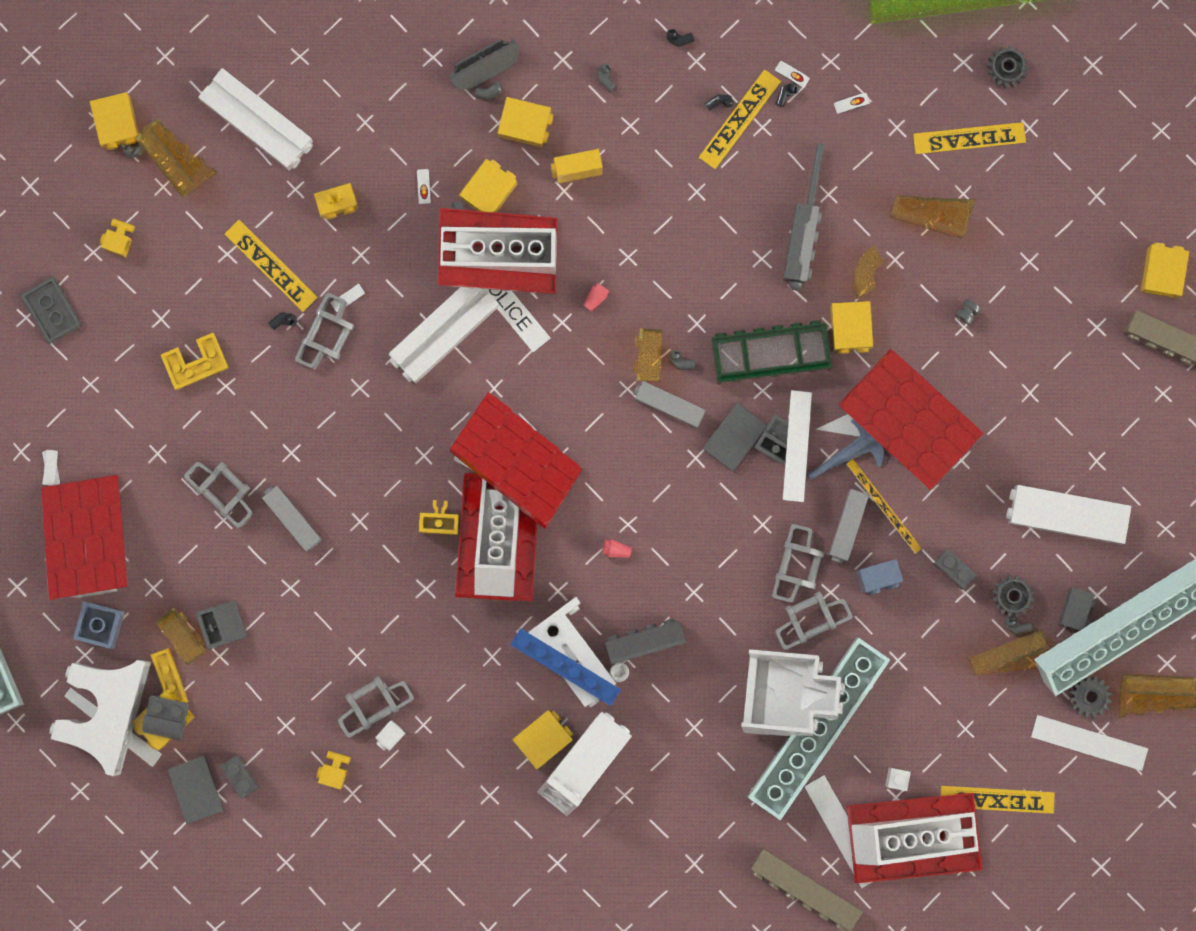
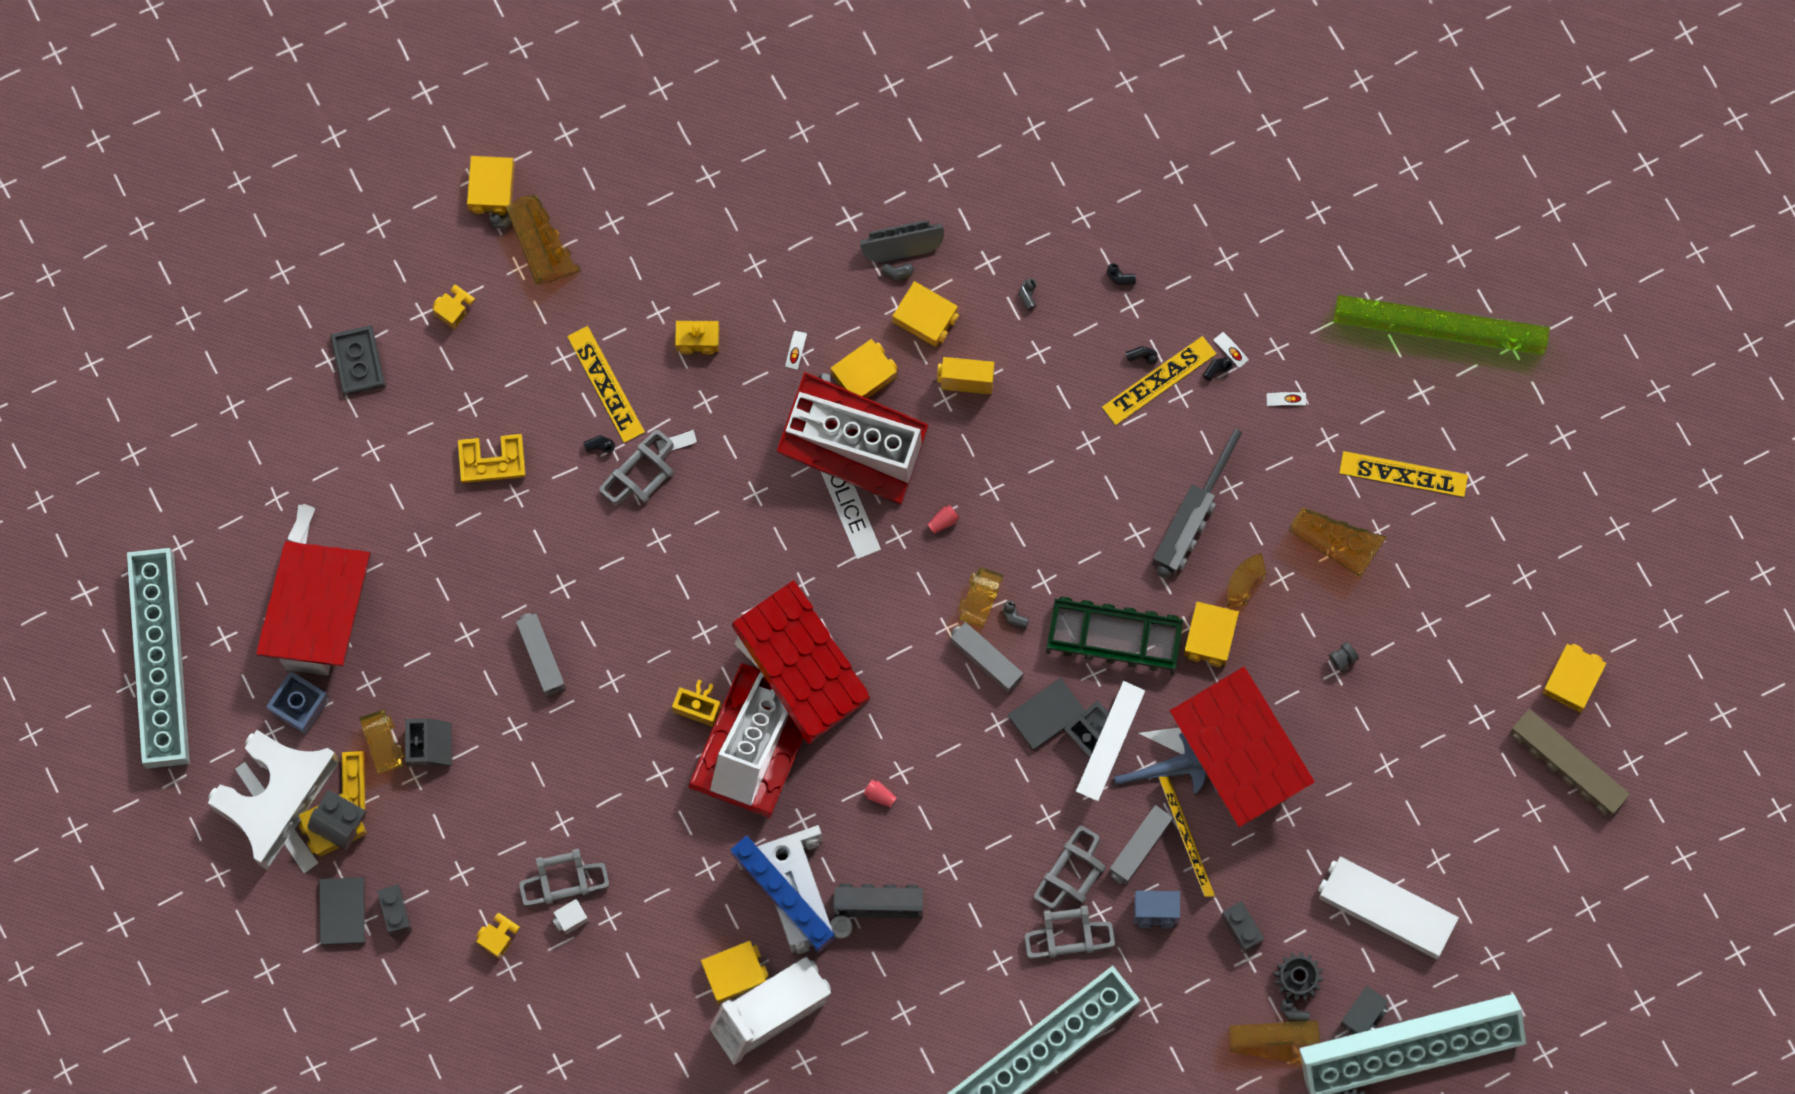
camera: 25 degrees right, 10 degrees down
light grey bar [184,462,253,528] -> none
white brick [198,68,313,171] -> none
white brick [389,287,499,384] -> none
white panel [741,649,845,736] -> none
dark grey gear [986,46,1029,89] -> none

